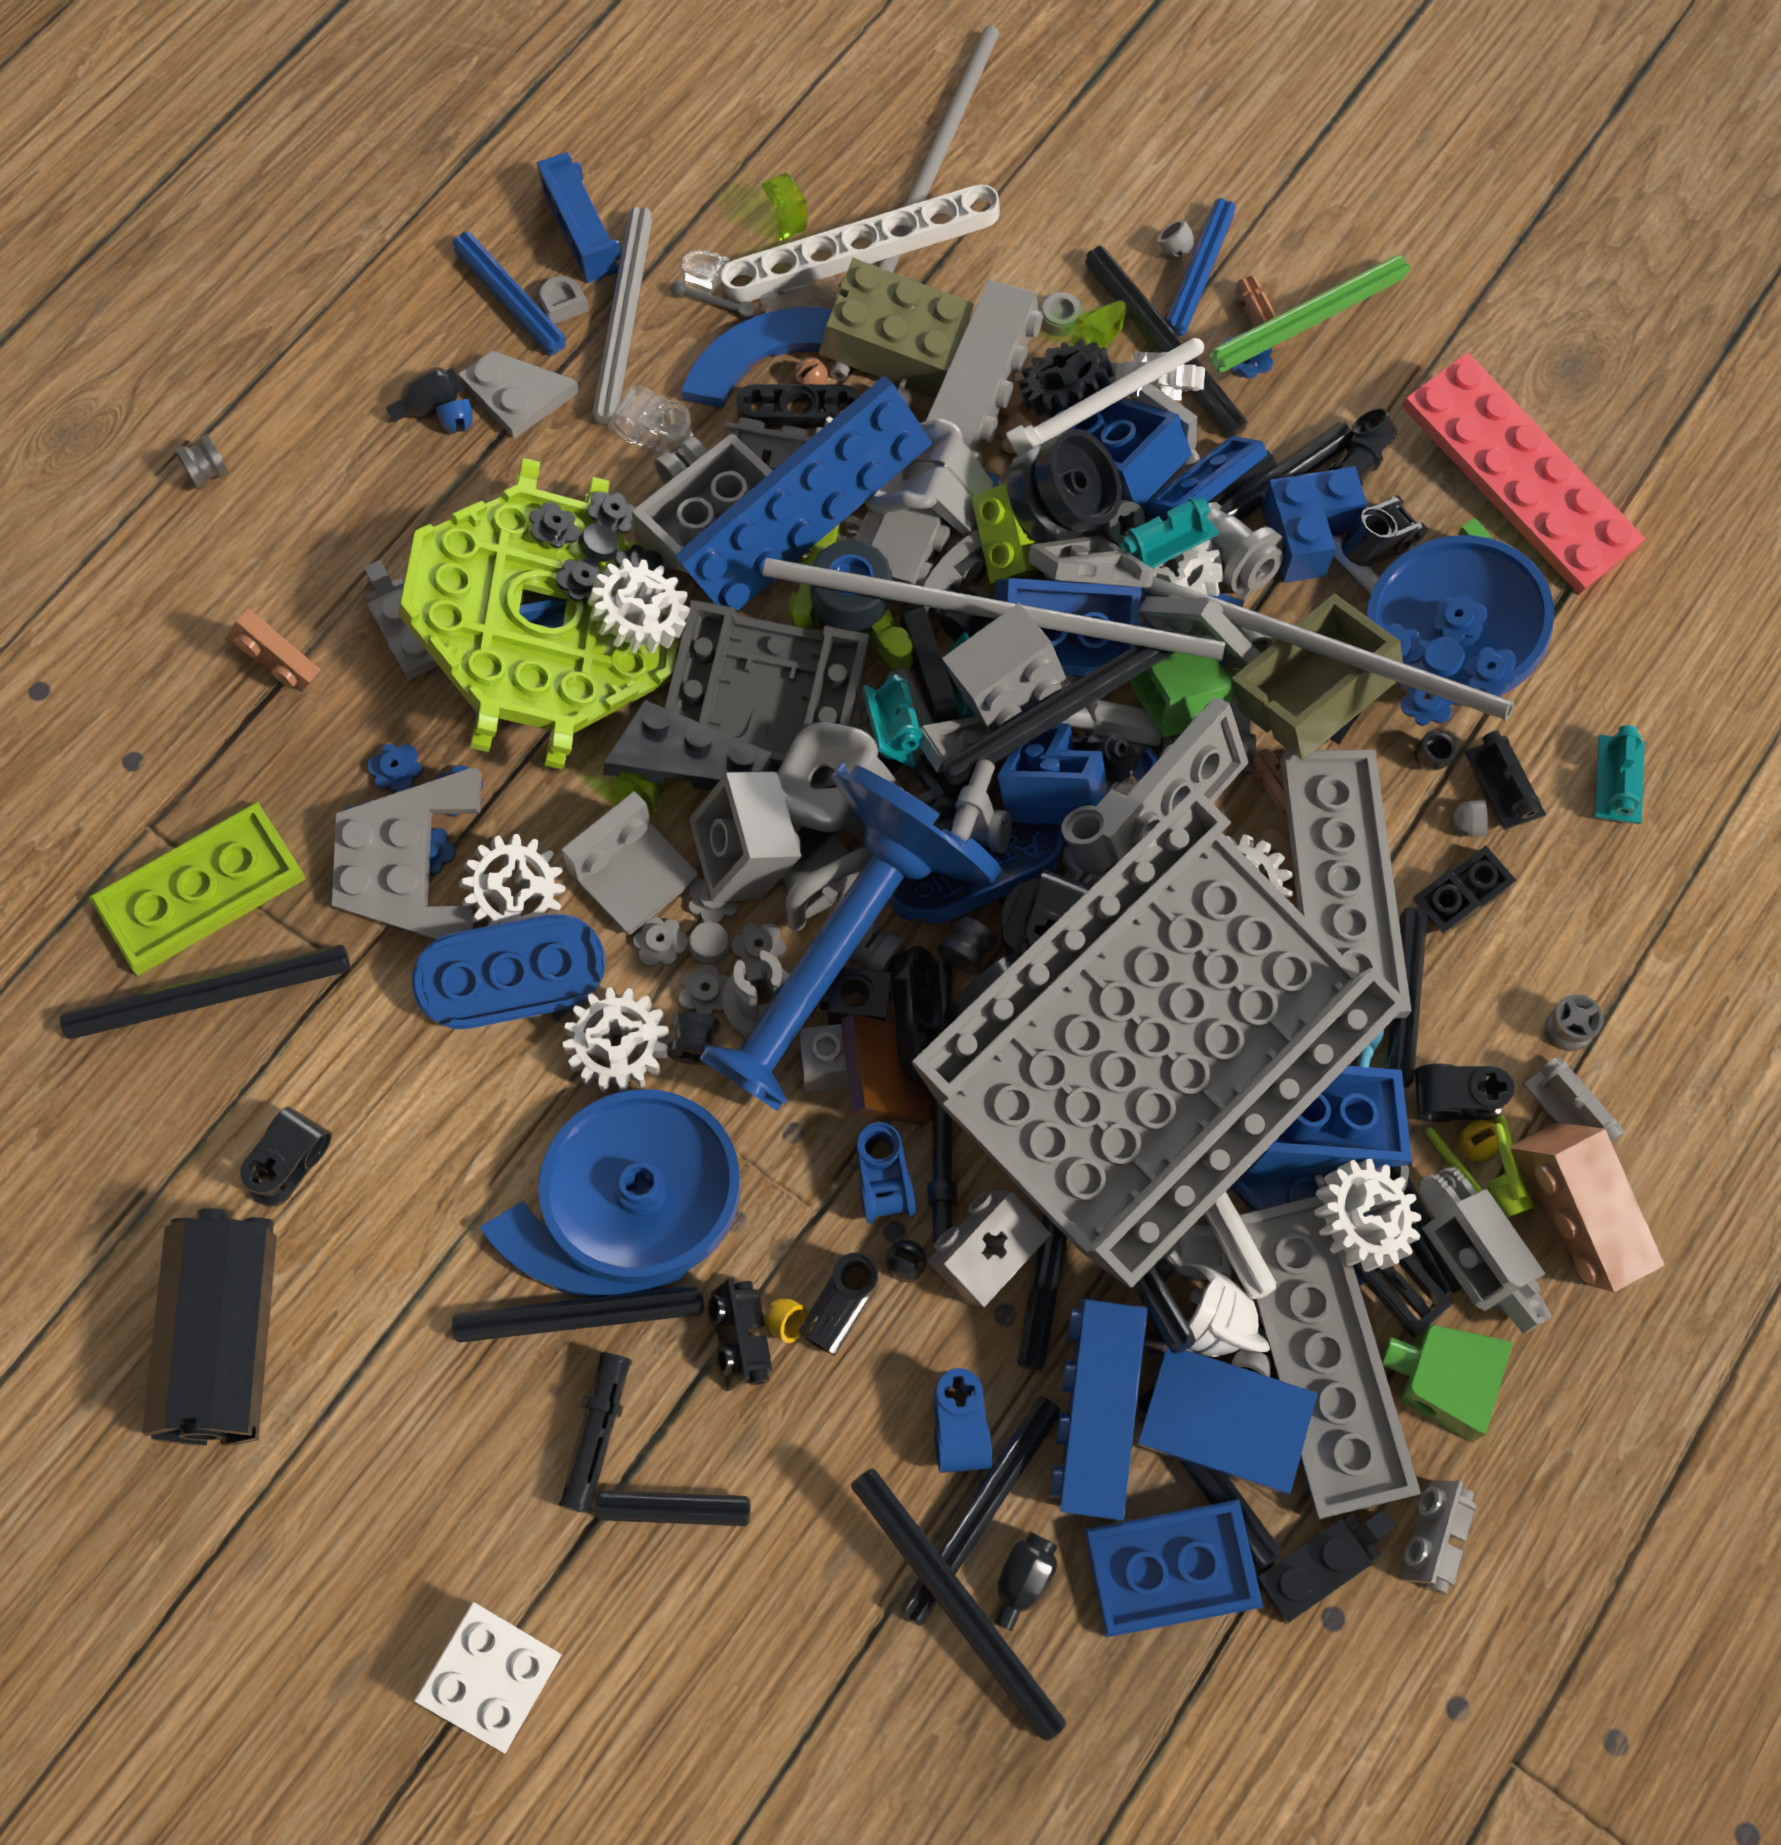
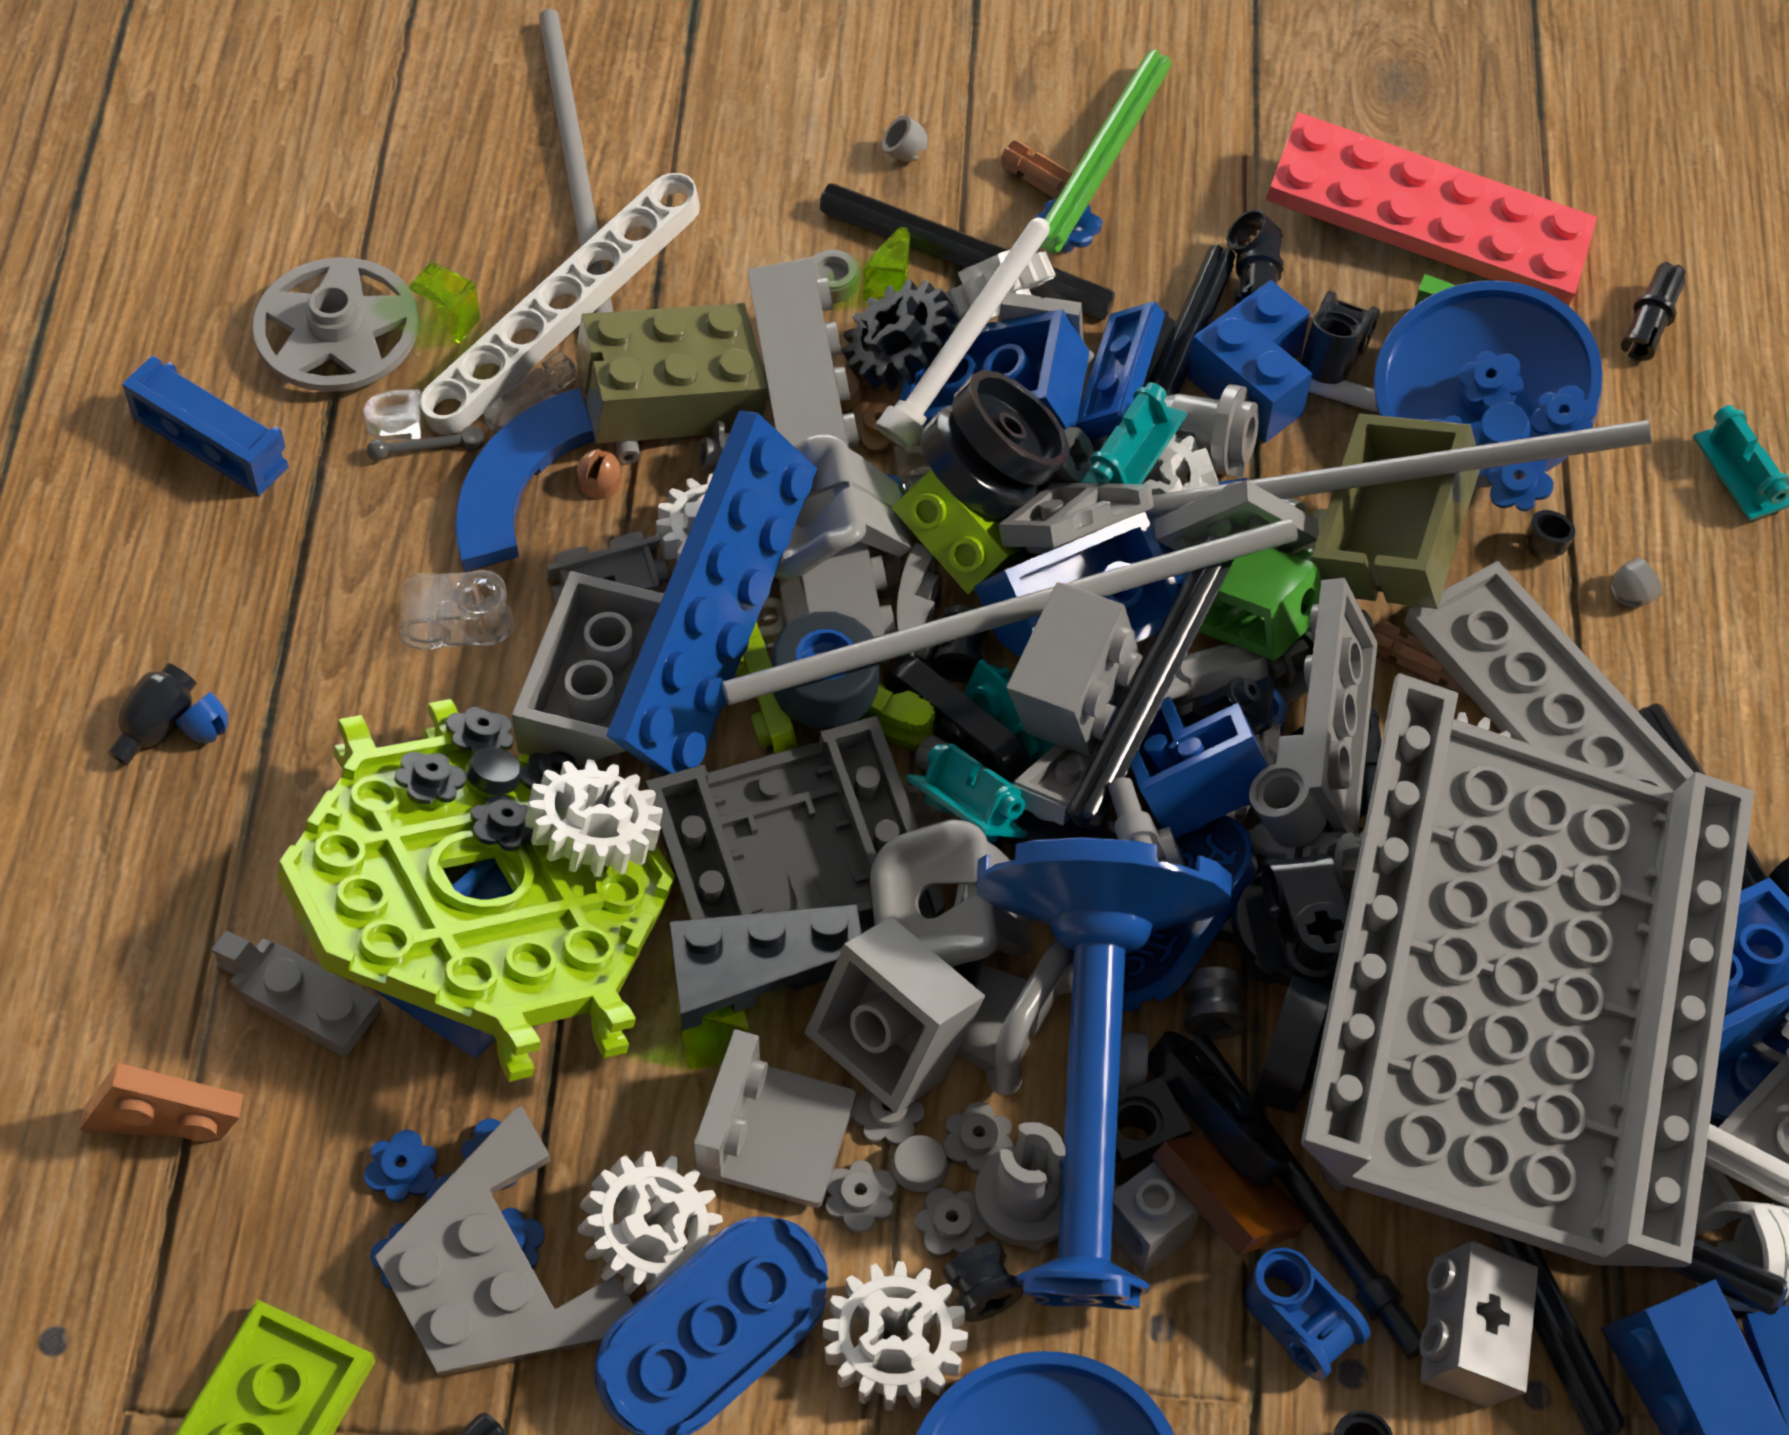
camera: 30 degrees left, 10 degrees down
blue axle [452,231,566,356] -> none
light grey wing [458,351,579,439] -> none
light grey tile [539,276,589,324] -> none
light grey axle [592,207,652,425] -> none
light grey wheel [654,436,707,485] -> none
black beam [737,384,861,430] -> none
black hinge [886,1240,926,1282] -> none
blue axle [1166,198,1236,337] -> none
black slope [1413,846,1517,935] -> none
black hinge [1464,730,1546,830] -> none
none -> light grey wheel [253,257,419,392]
none -> black axle [1621,262,1686,361]

